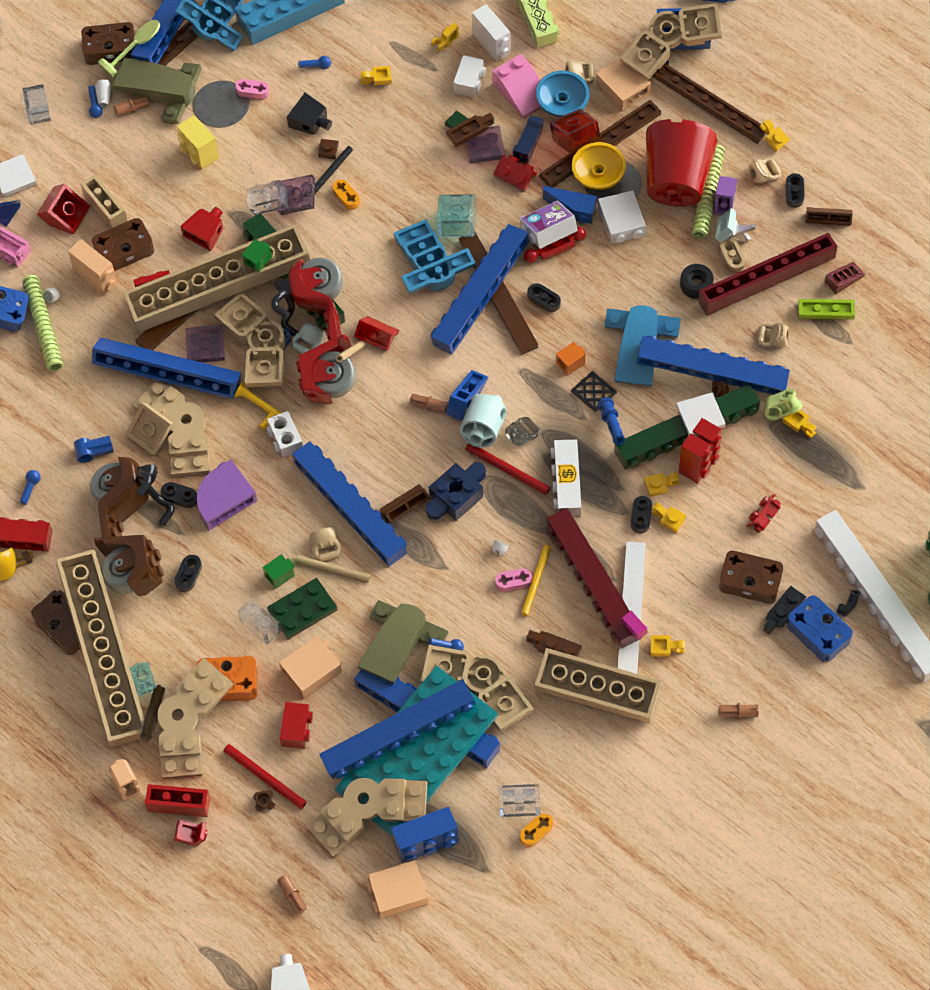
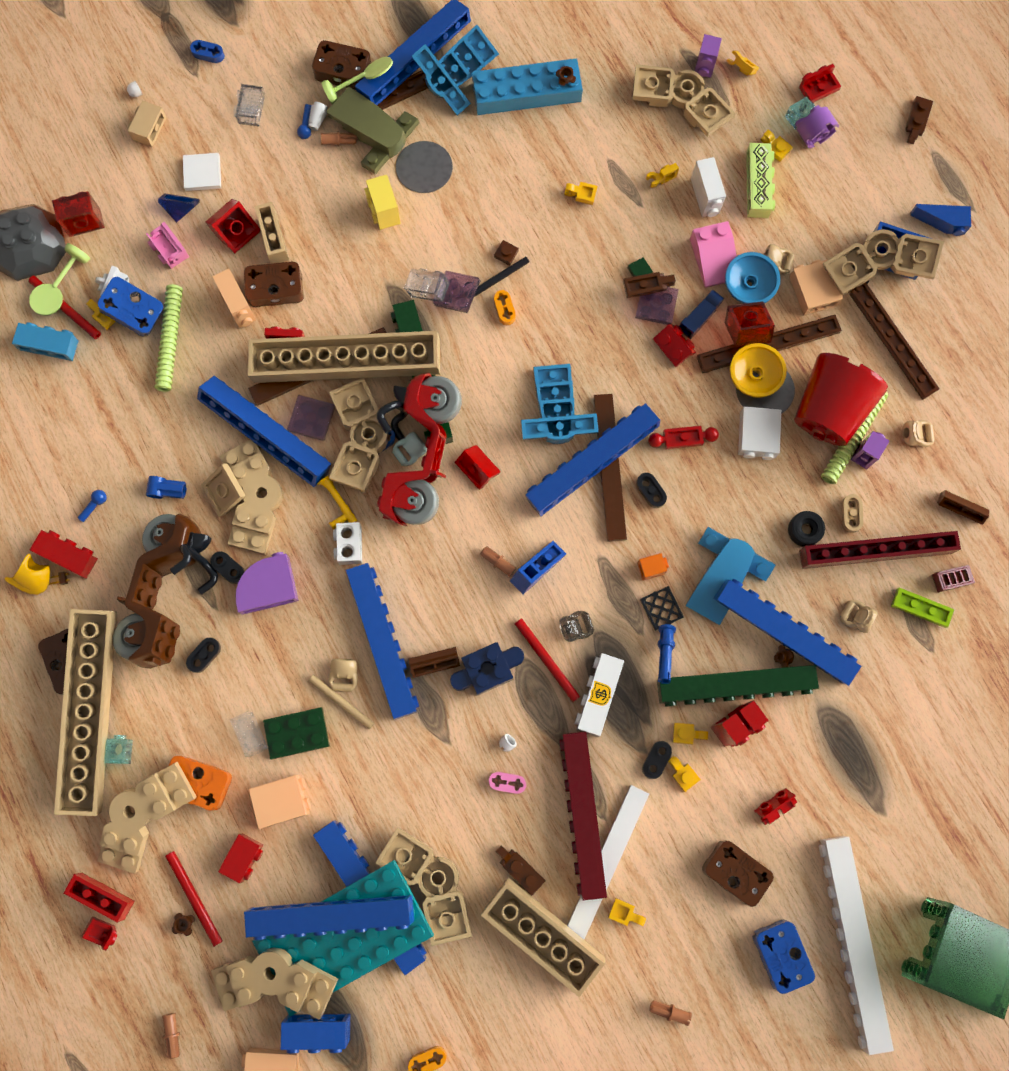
camera: 15 degrees right, 15 degrees up
white hinge [43,288,60,303] -> none
light nougat brick [109,759,140,800] -> none
dark brown axle [140,685,165,742] -> none
red torso [180,207,223,252] -> none
bright pink beam [235,79,269,99] -> none
green brick [242,239,272,273] -> none
green brick [263,554,294,589] -> none
black torso [287,92,332,135] -> none
blue bar [298,56,331,69] -> none
tan piece [336,340,366,362] -> none
olive slope [358,600,448,685] -> none
blue bar [428,638,464,651] -> none
clear light blue brick [436,194,477,237] -> none
white brick [453,55,486,98] -> none
light aqua cylinder [460,394,506,448] -> none
clear brick [498,784,540,817] -> none
brick [520,200,578,249] -> none
yellow bar [521,545,551,616] -> none
blue slope [543,186,597,224] -> none
dark pink piece [622,610,648,640] -> none
white tile [676,393,726,436] -> none
light aqua piece [715,208,756,243] -> none
yellow plate [759,119,790,152] -> none
black hinge [763,586,807,635] -> none
yellowish green piece [765,389,802,420] -> none
yellow plate [783,410,817,438] -> none
black plate [785,173,805,208] -> none
black arm [836,590,860,616] -> none

